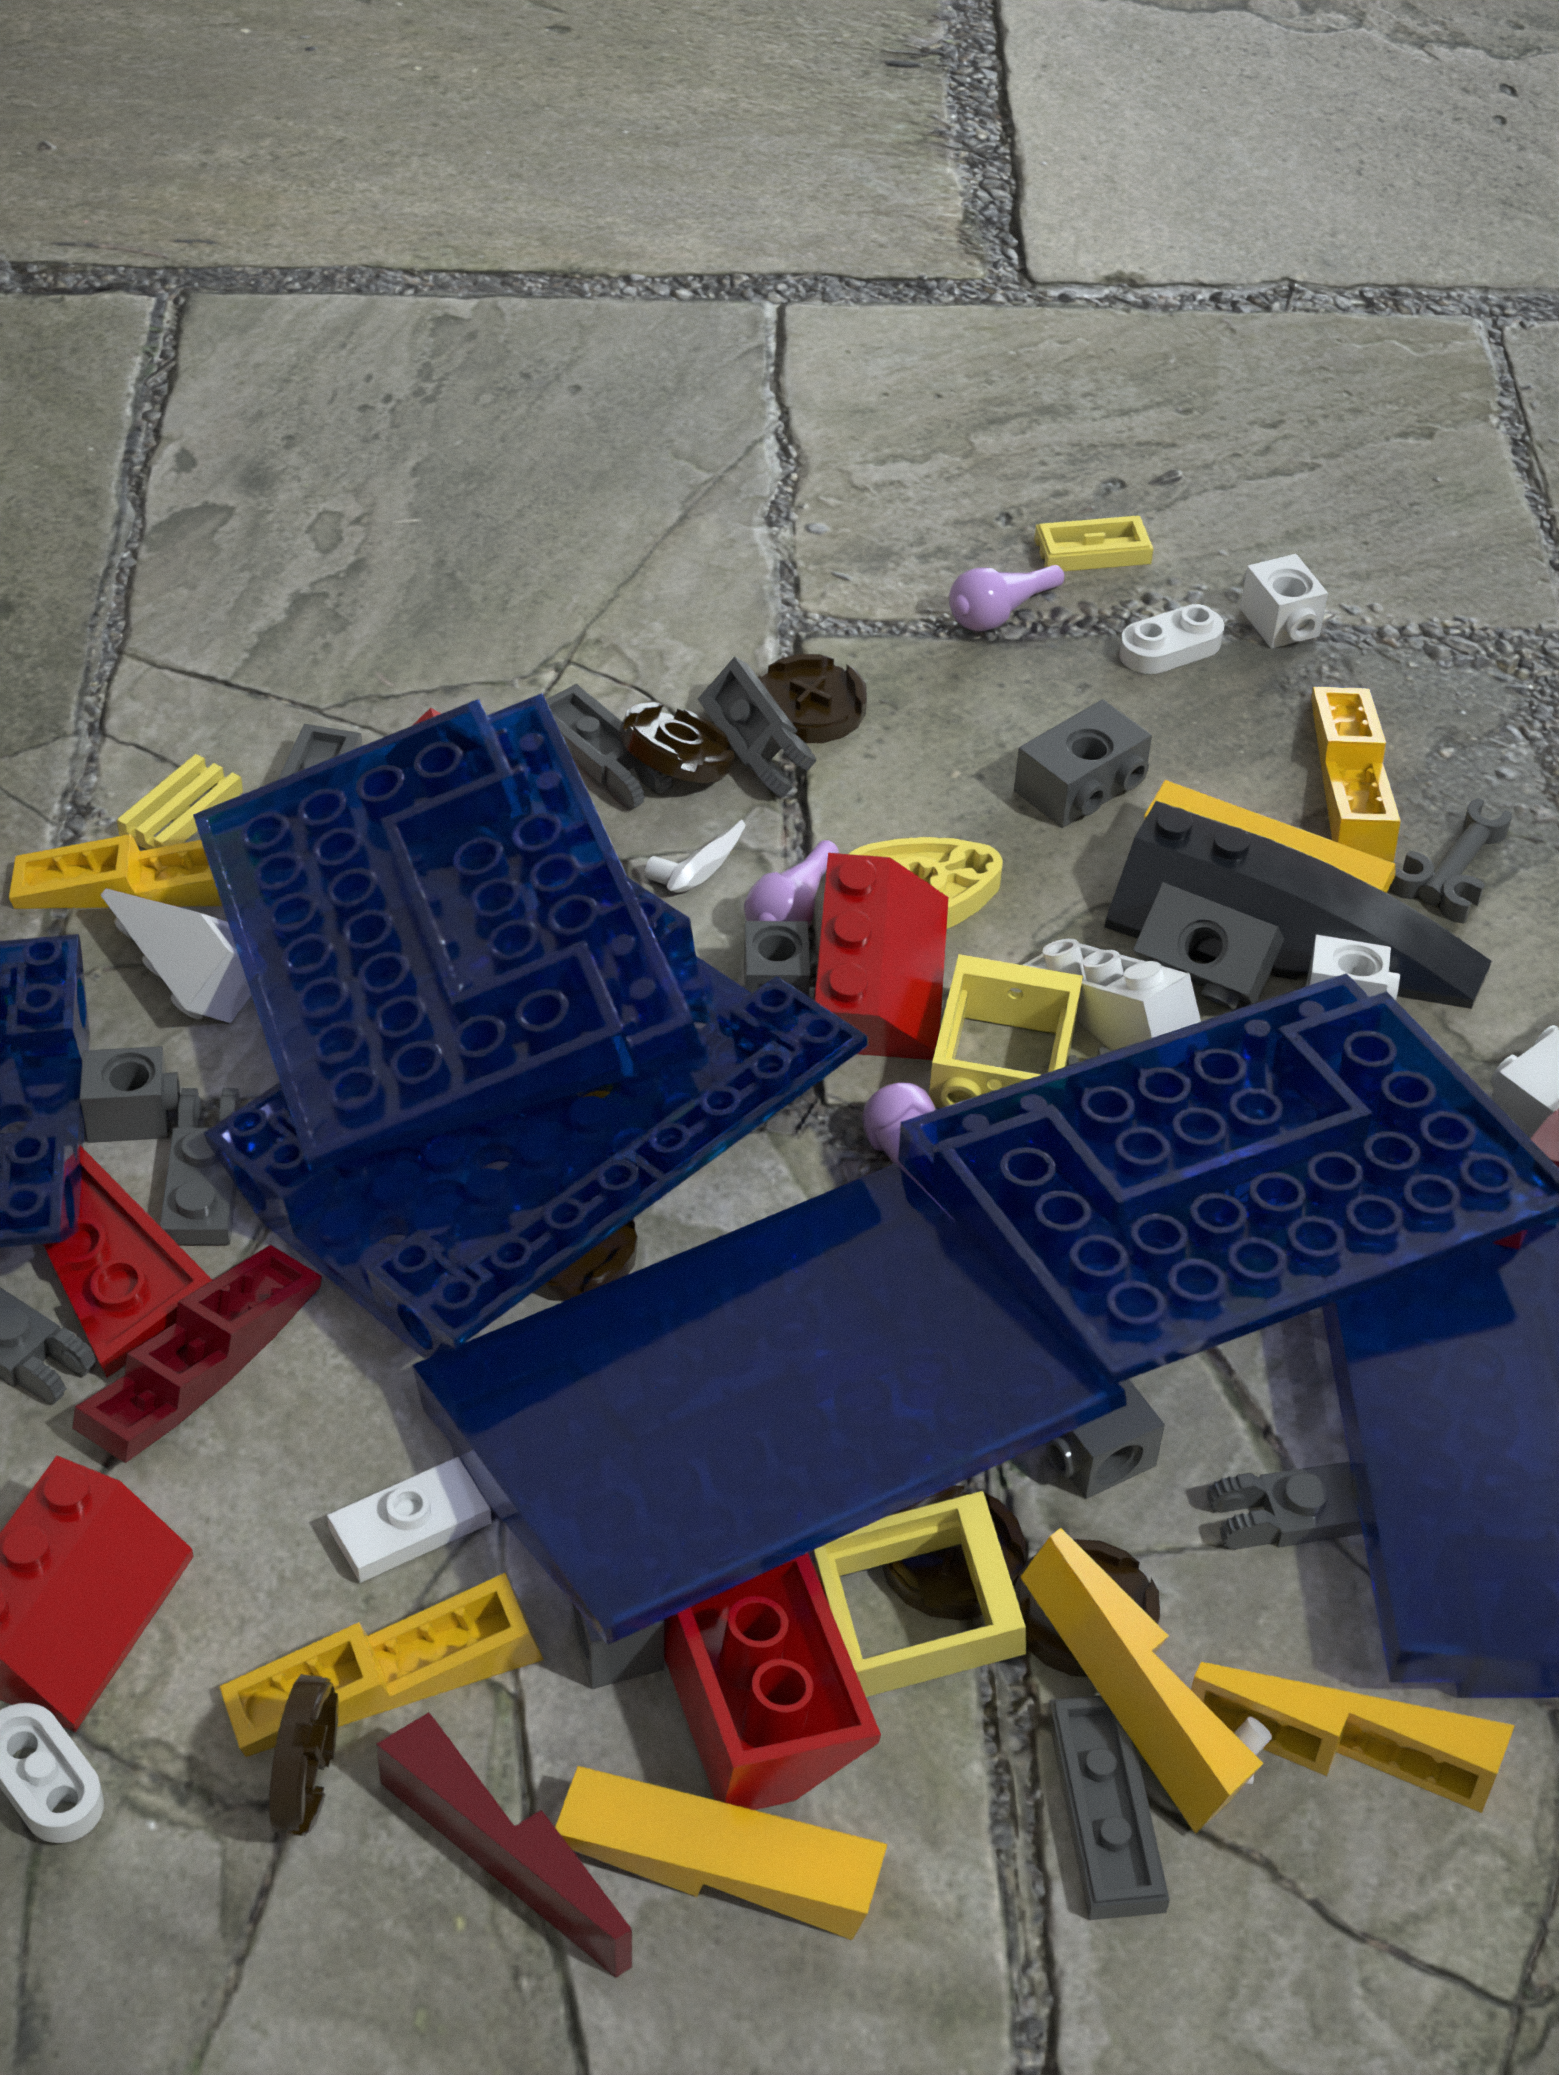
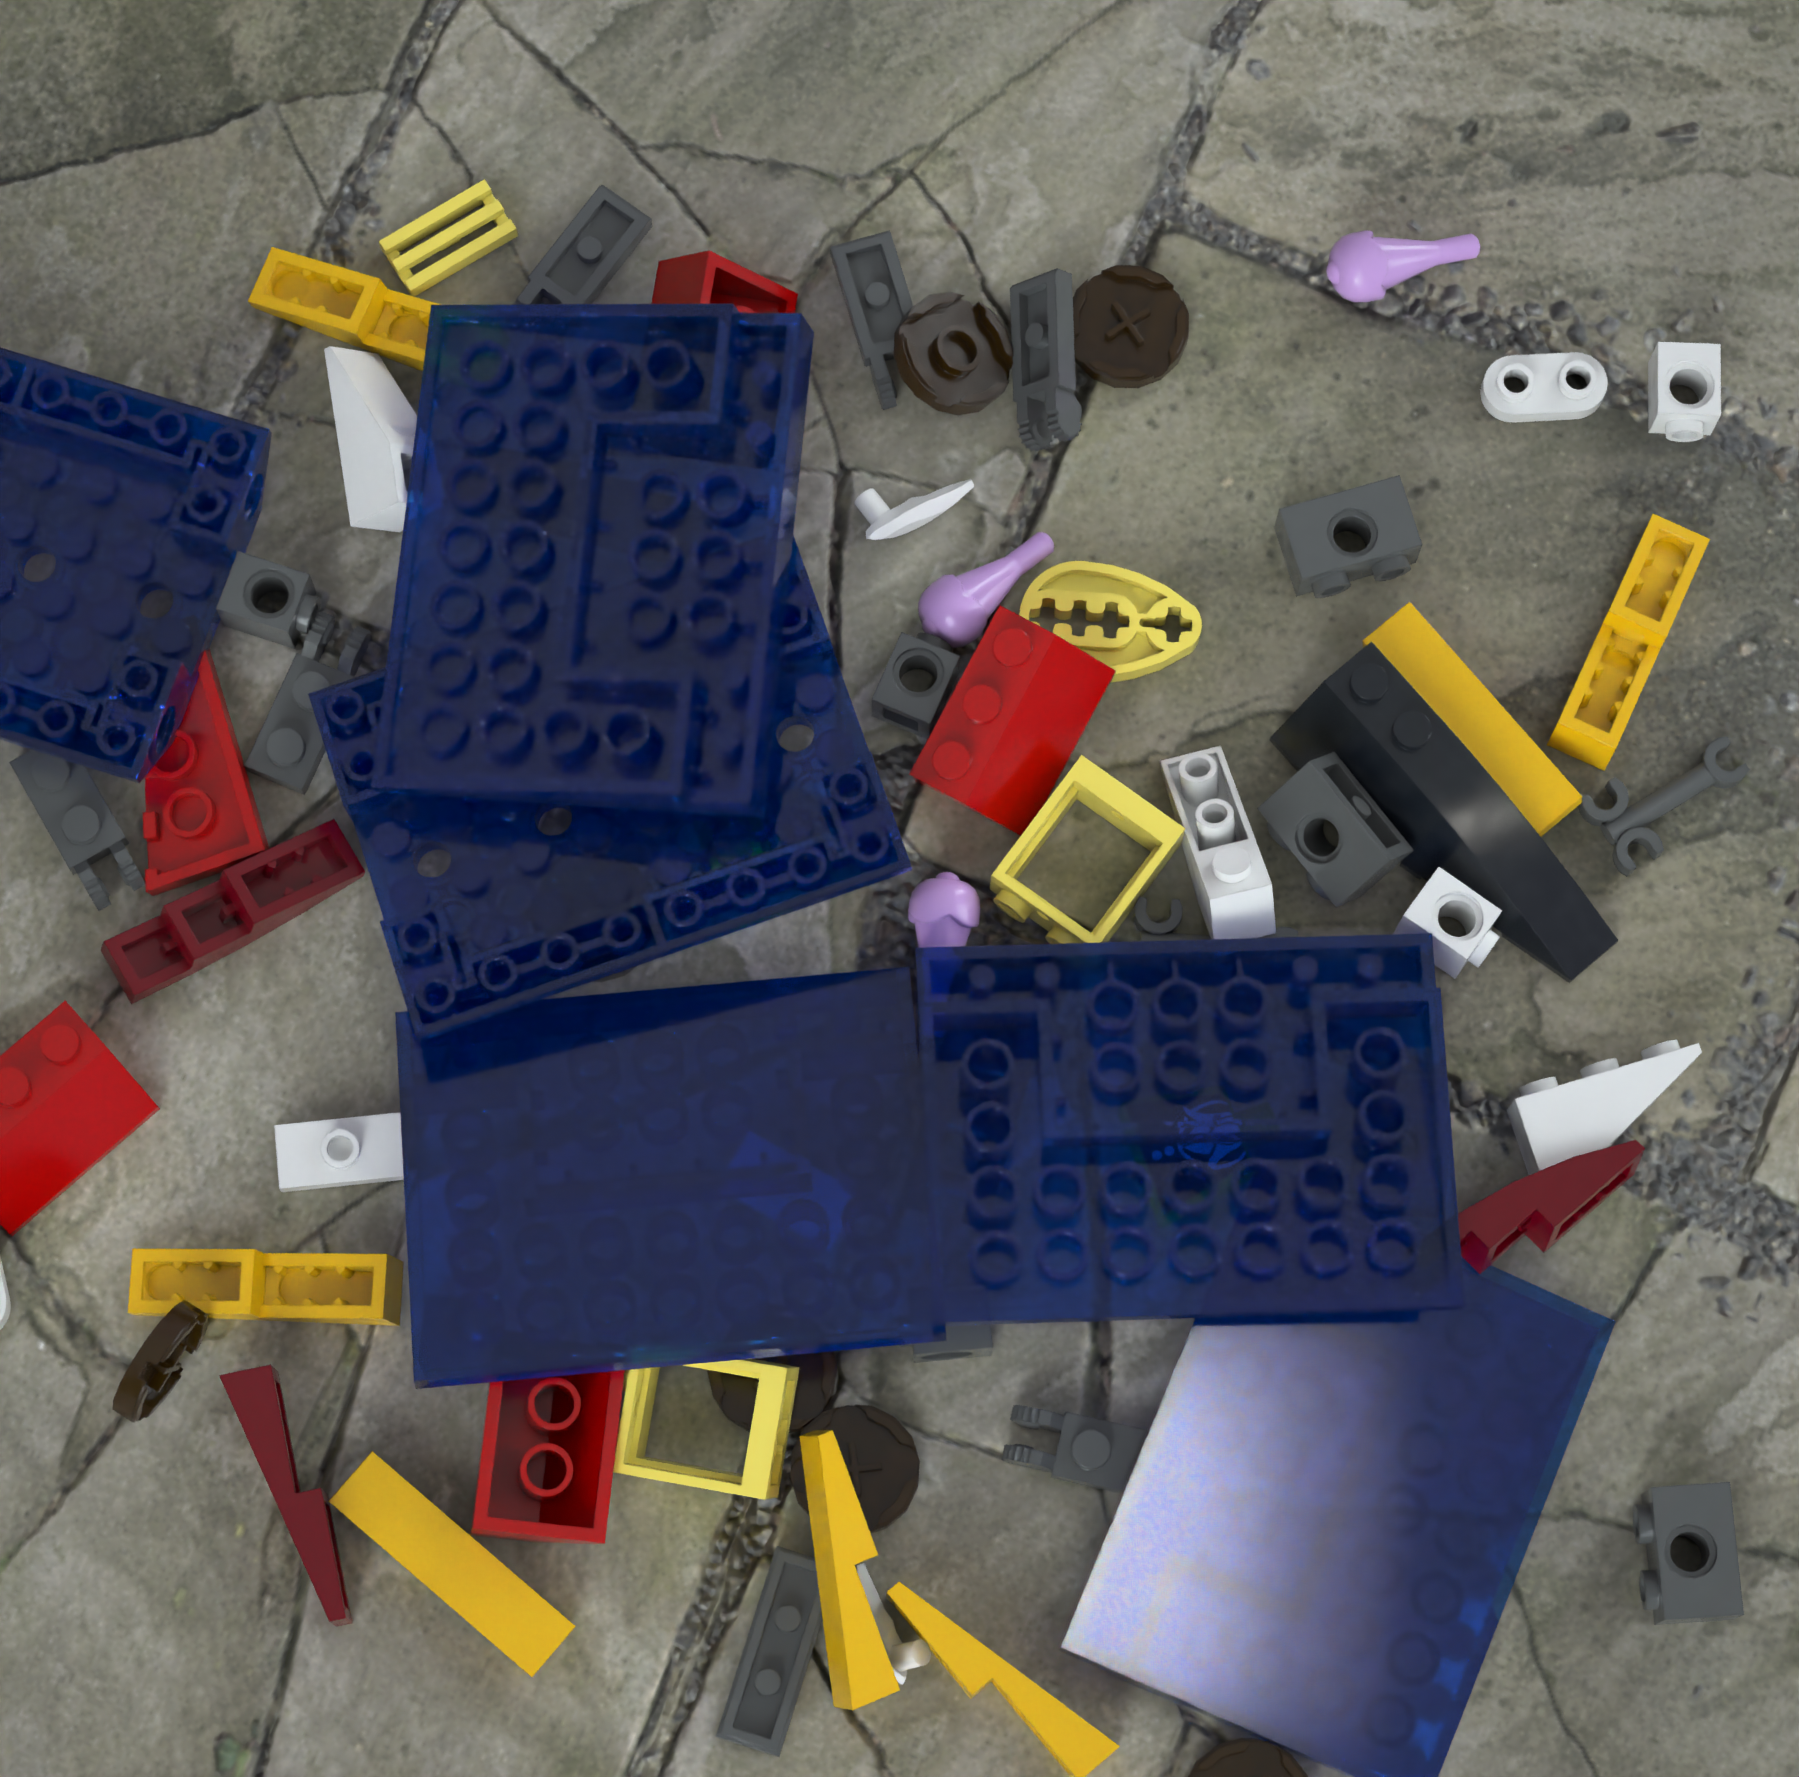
camera: 25 degrees right, 30 degrees up
light yellow tile [1034,516,1153,572] -> none

